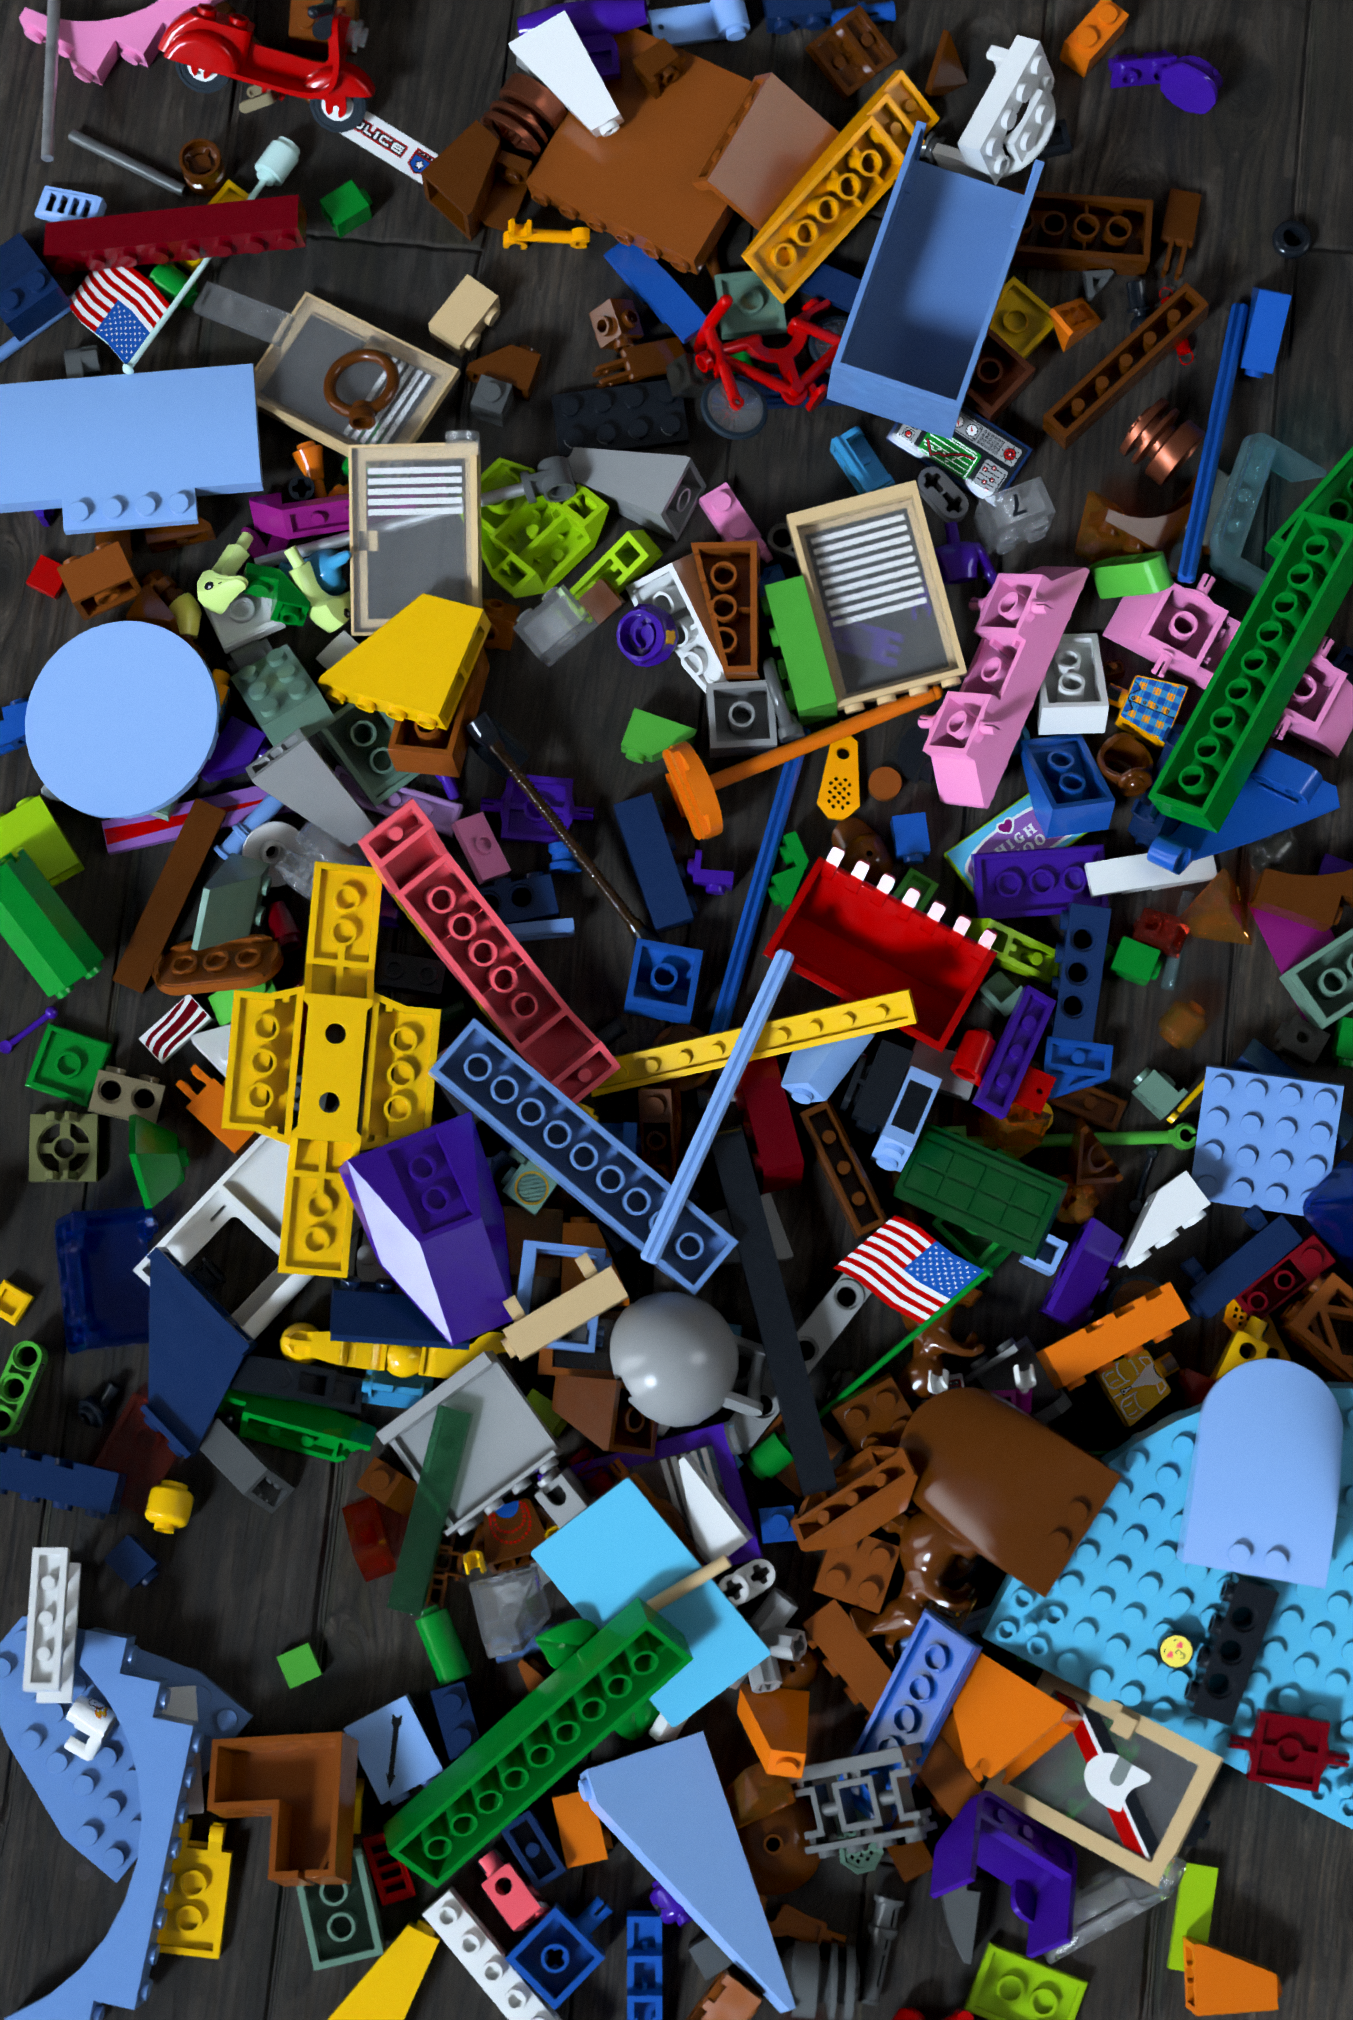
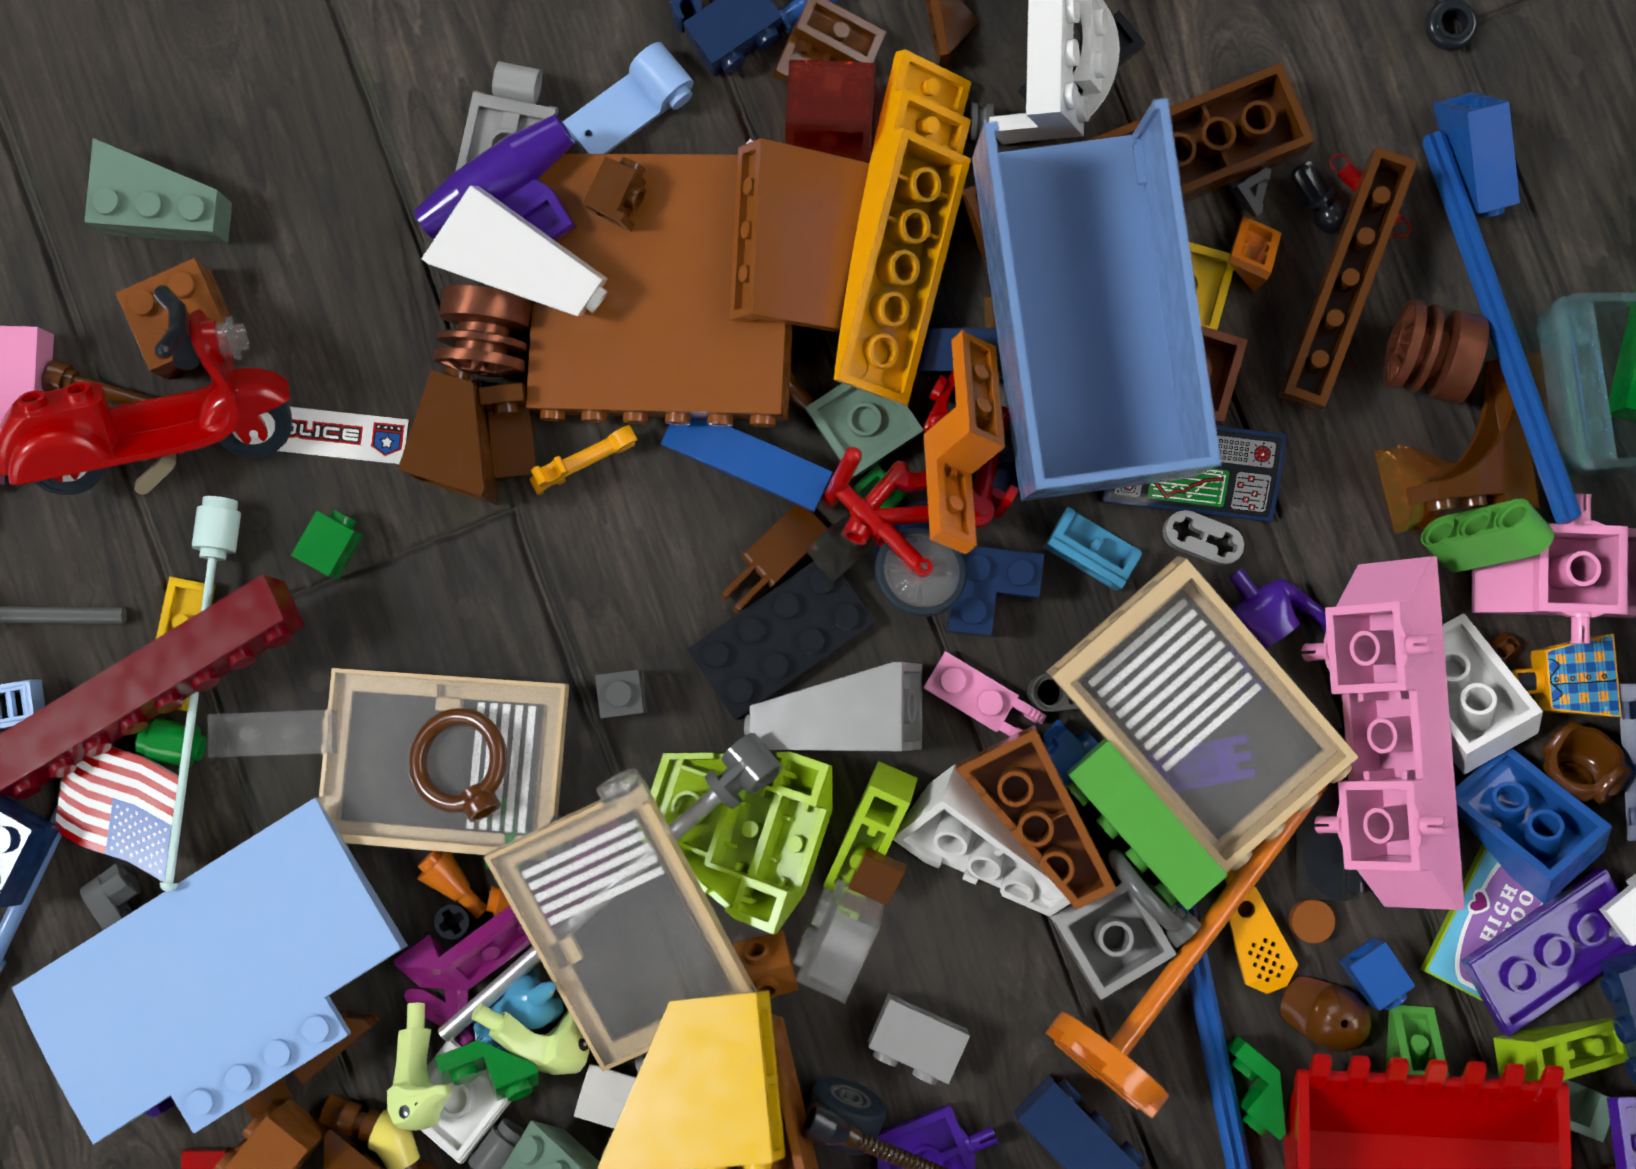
camera: 25 degrees left, 5 degrees up
reddish brown wheel [179,138,227,197] -> none
tan brick [428,274,501,358] -> none
reddish brown slope [466,344,542,401] -> none
reddish brown brick [589,298,644,353] -> none
dark purple hat [616,604,679,667] -> none
bright green slope [621,708,697,764] -> none
dark purple bracket [687,849,734,895] -> none
clear brick [973,476,1056,555] -> none
reddish brown arm [1159,188,1202,281] -> none
none -> clear red slope [785,59,876,163]
none -> light grey brick [867,993,970,1085]
none -> orange bracket [924,330,1005,554]
none -> dark blue brick [945,546,1044,637]

